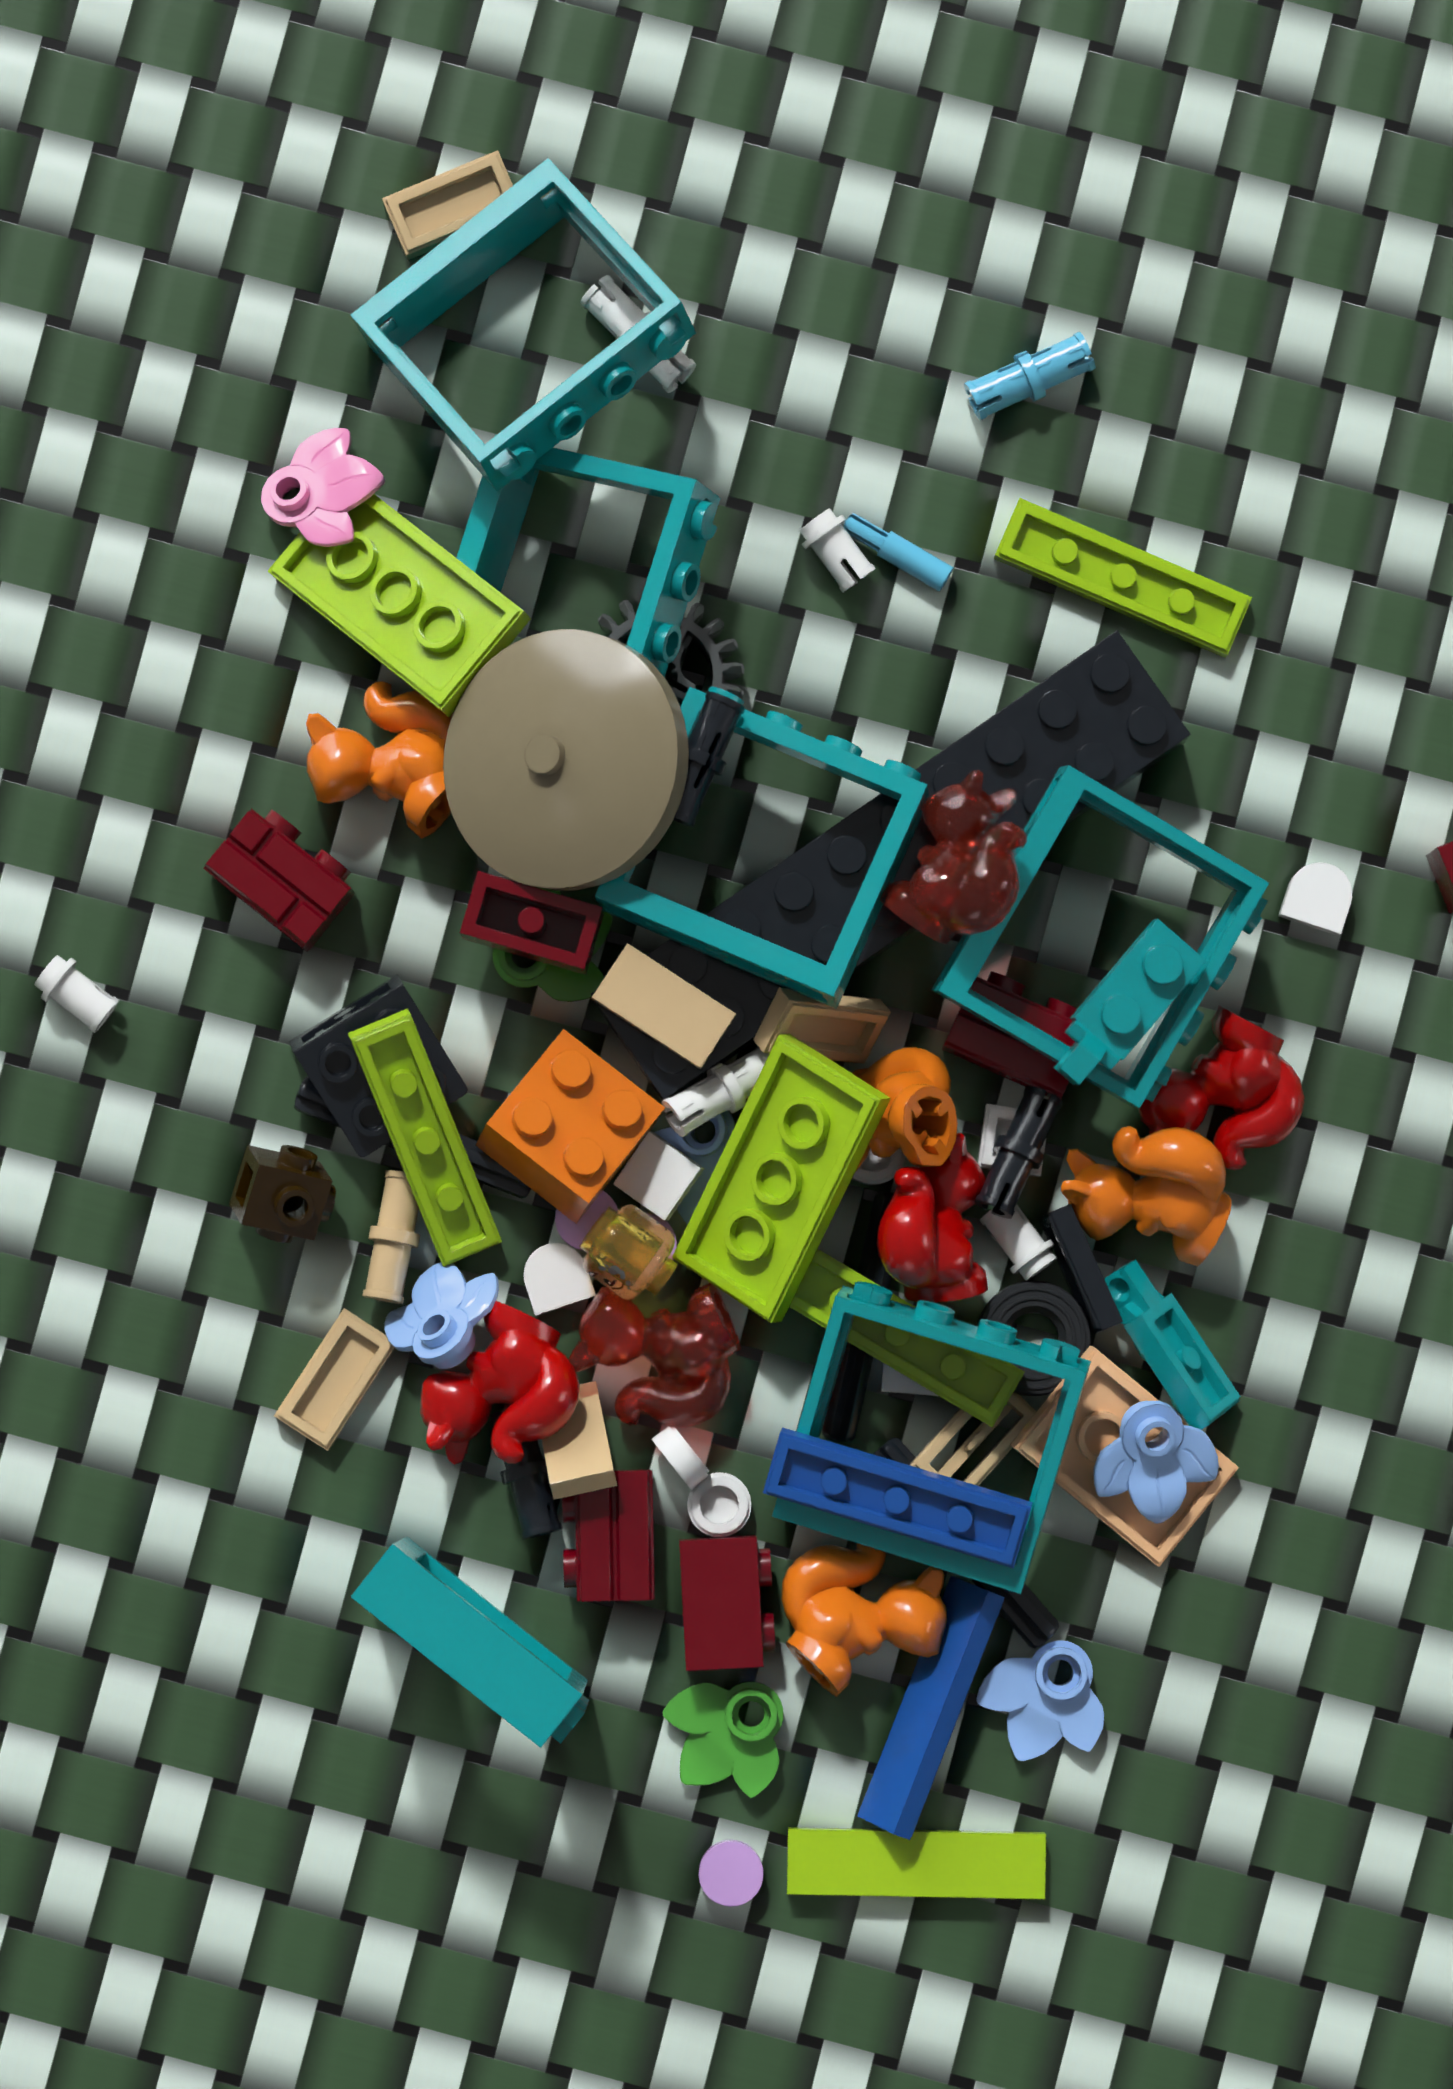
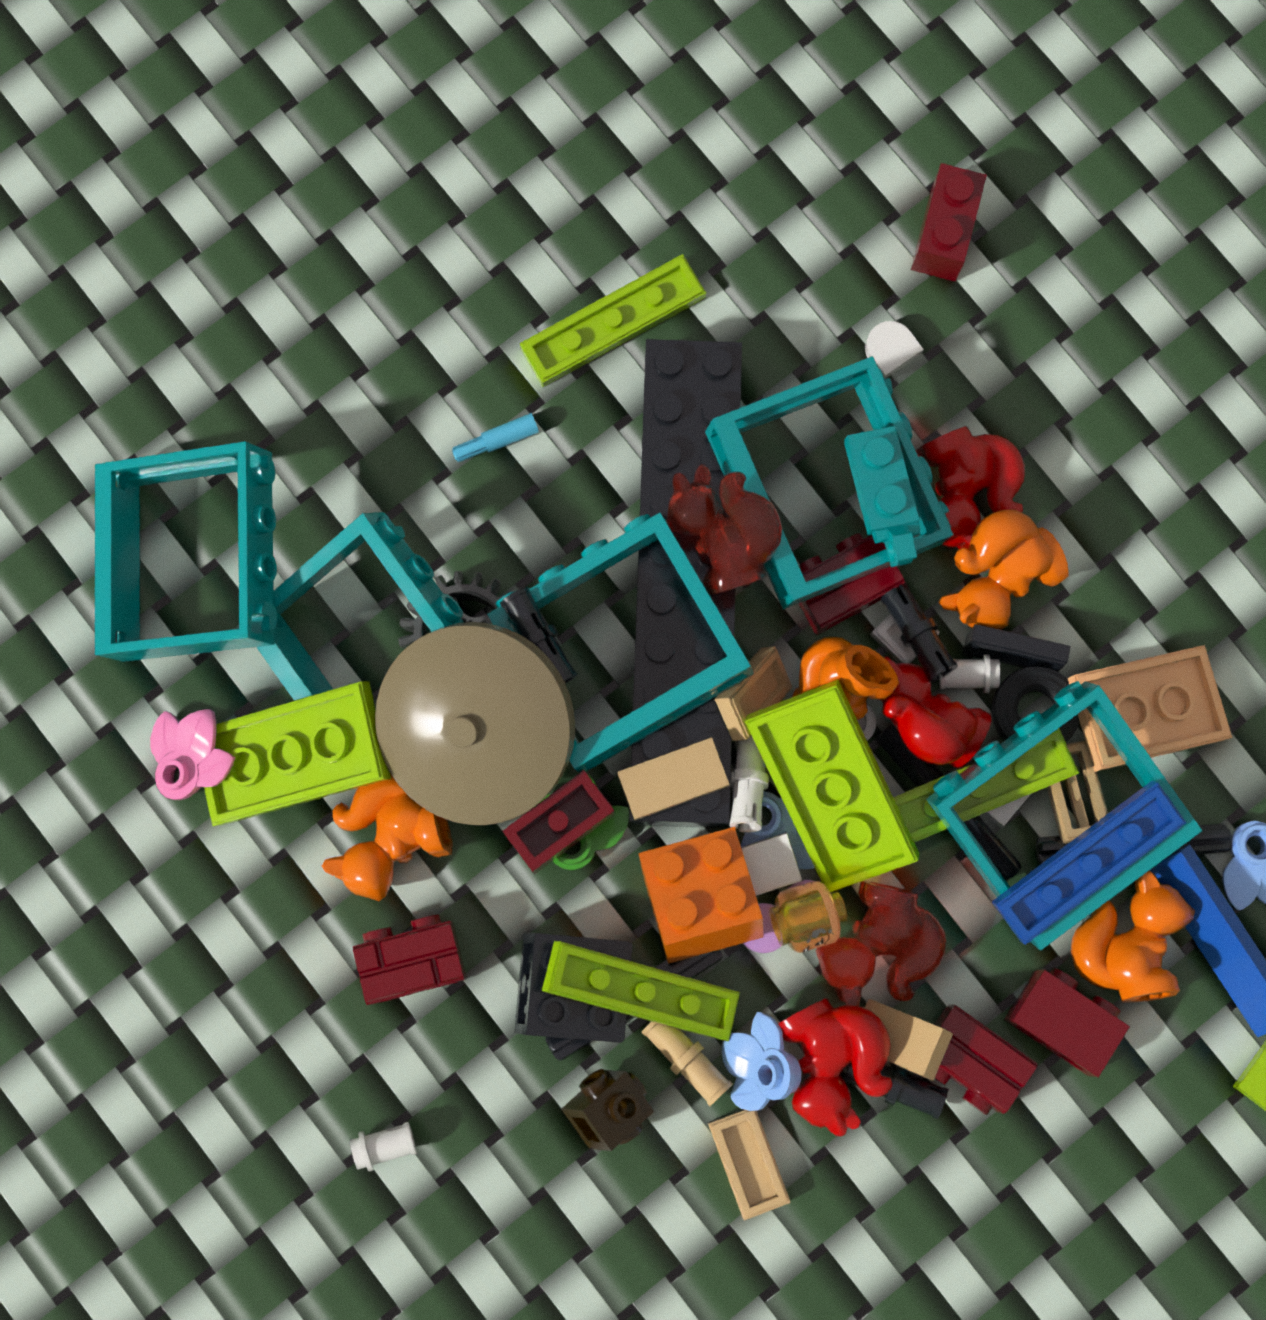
camera: 50 degrees left, 5 degrees down
teal window [351,1537,589,1748] -> none
tan tile [382,150,513,261] -> none
white tile [524,1243,596,1316] -> none
white pin [580,275,696,393] -> none
white tile [652,1425,709,1490] -> none
bright green plate [662,1681,783,1798] -> none
white tile [687,1472,751,1537] -> none
lavender tile [699,1839,763,1907] -> none
white pin [799,508,876,593] -> none
medium azure pin [964,332,1096,421] -> none
light blue plate [1093,1401,1219,1524] -> none
teal hinge [1104,1259,1241,1430] -> none

